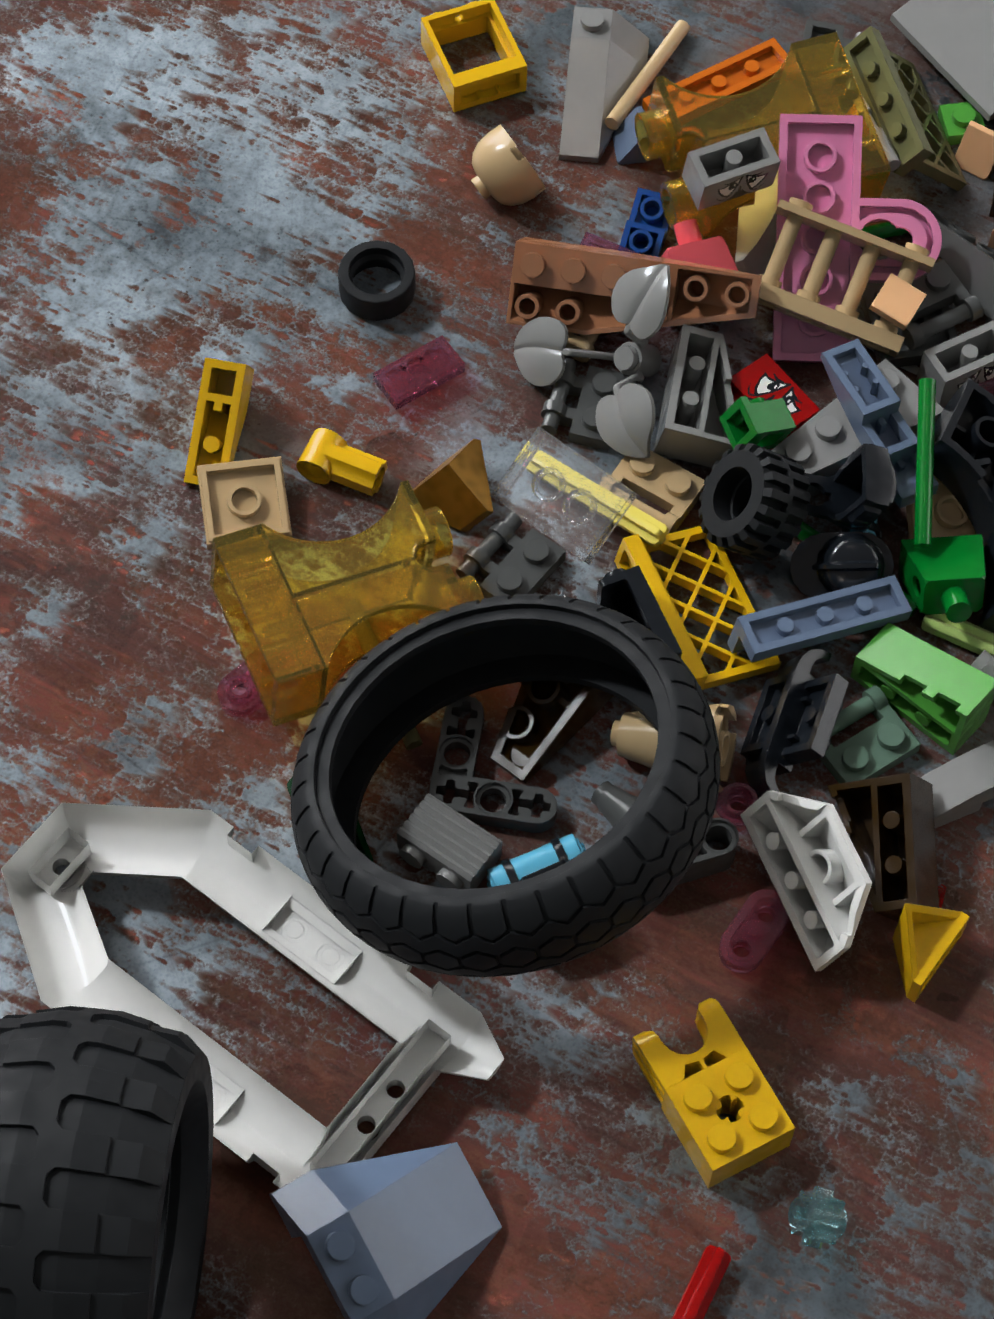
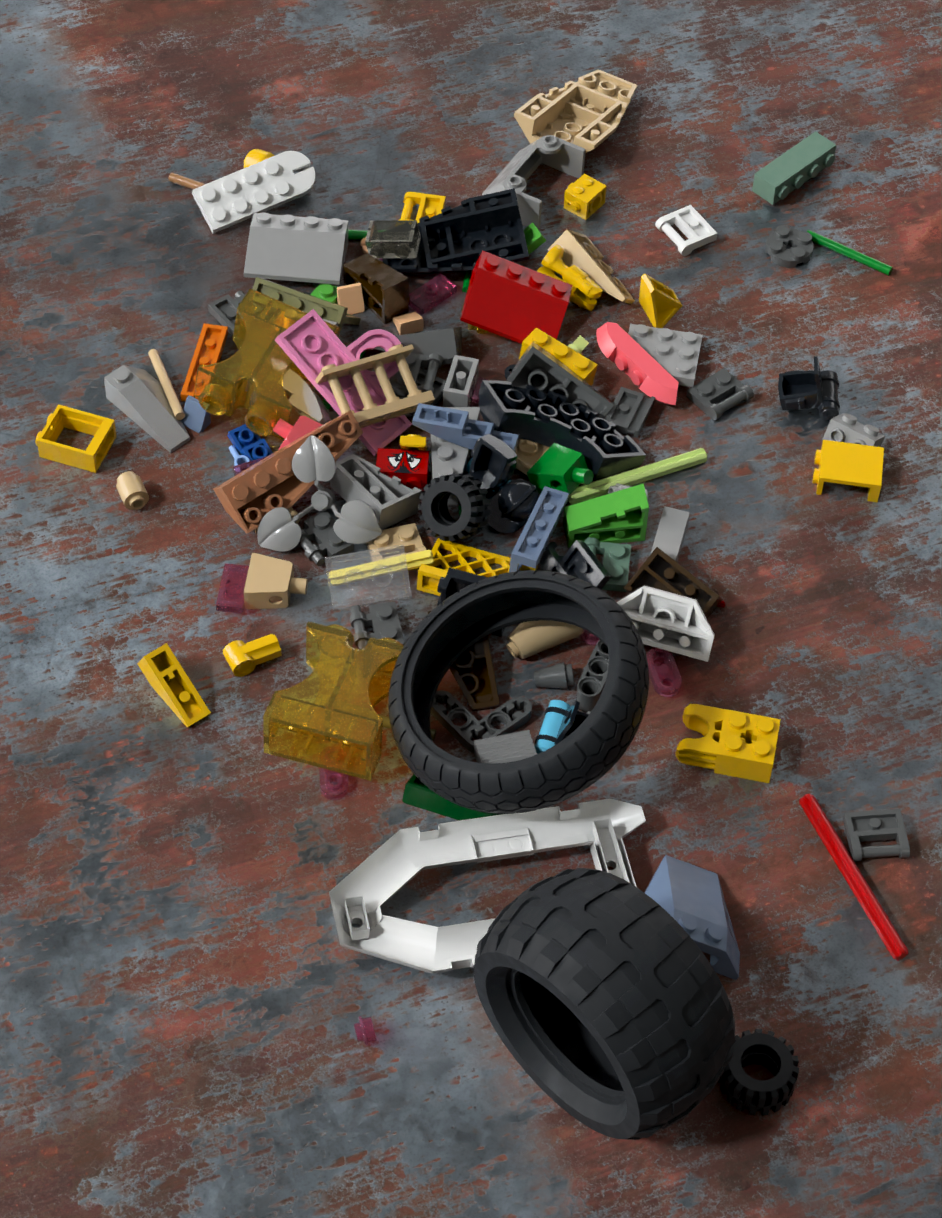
camera: 50 degrees left, 10 degrees down
tan plate [197,456,292,550] -> none
black tyre [338,240,416,321] -> none
pearl gold slope [395,439,493,532] -> none
tan cylinder [471,124,546,206] -> none
light grey brick [682,127,781,211] -> none
green brick [719,396,796,450] -> none
clear light blue gear [788,1186,848,1249] -> none
light nougat slope [869,273,927,331] -> none
yellow slope [892,903,970,1003] -> none
green bar [914,378,936,548] -> none
none -> tan brick [116,471,149,510]
none -> light blue hand [229,445,250,473]
none -> tan torso [244,553,308,609]
none -> yellow plate [400,434,427,451]

